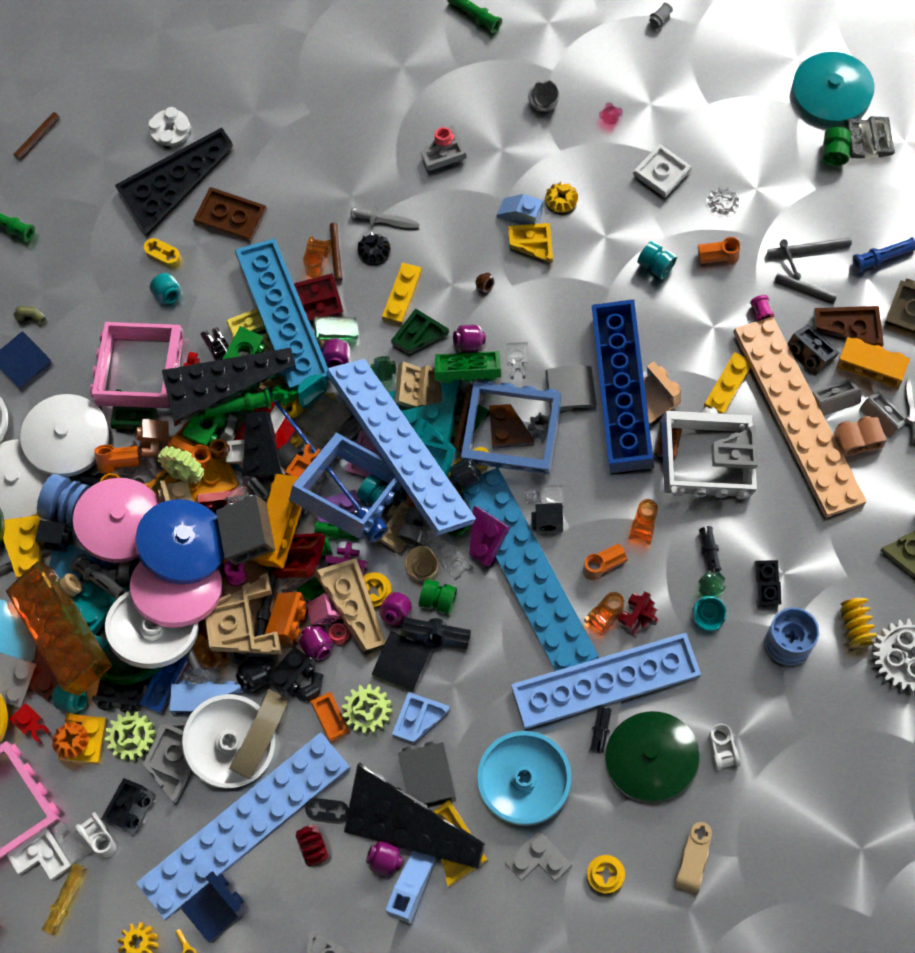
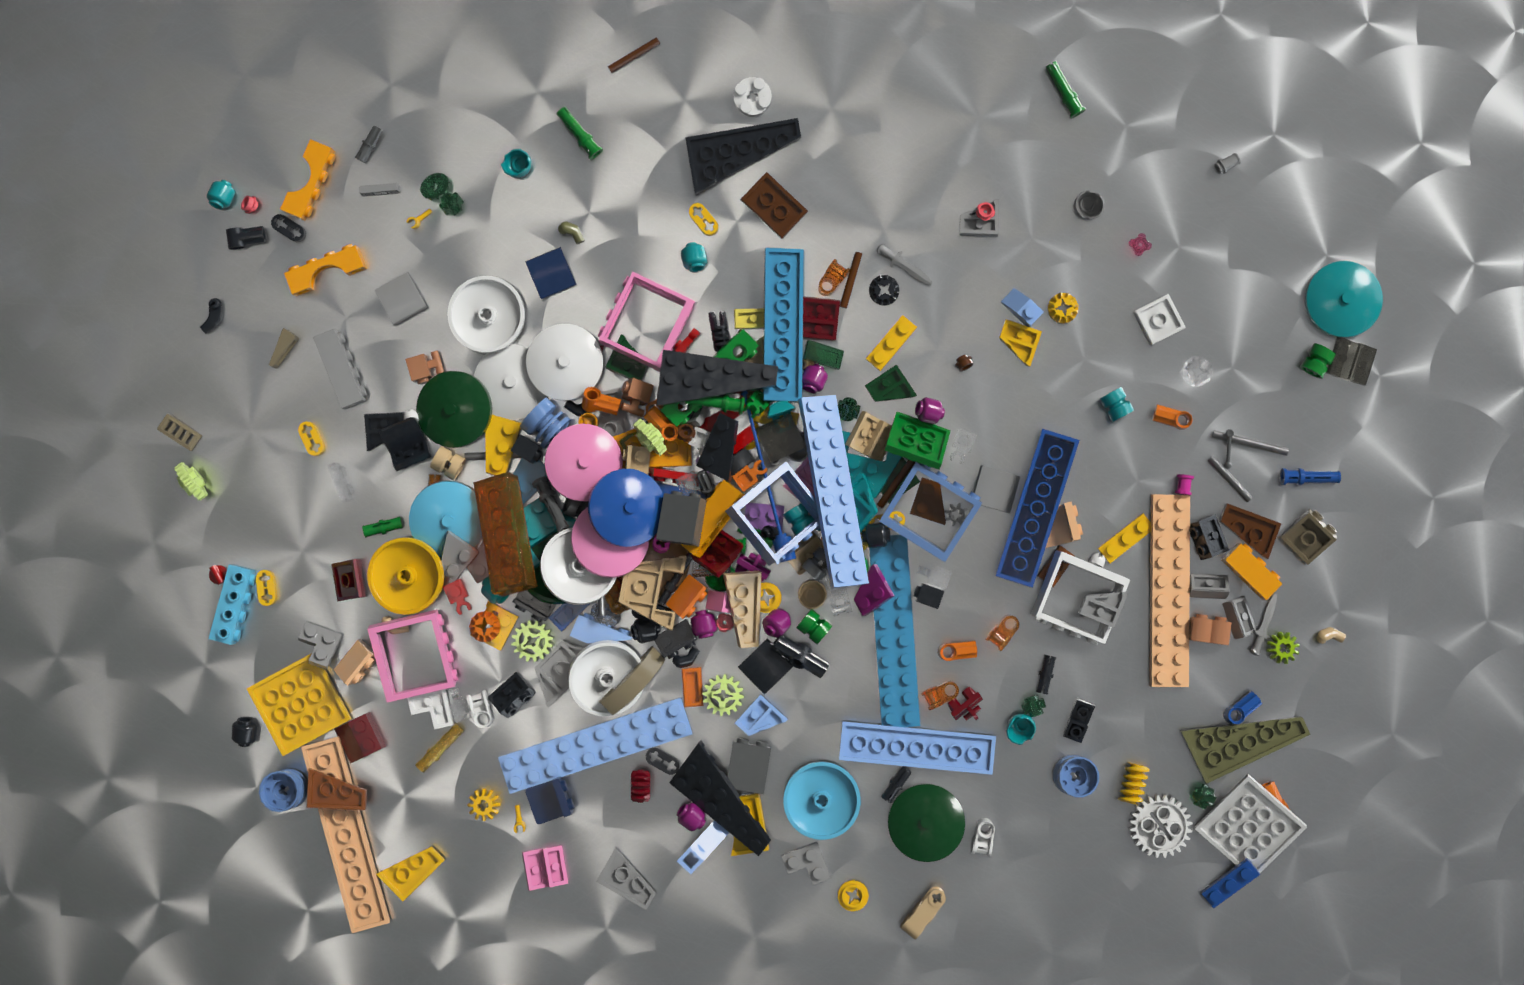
camera: 20 degrees right, 20 degrees up
tan tile [60,573,82,597] -> none

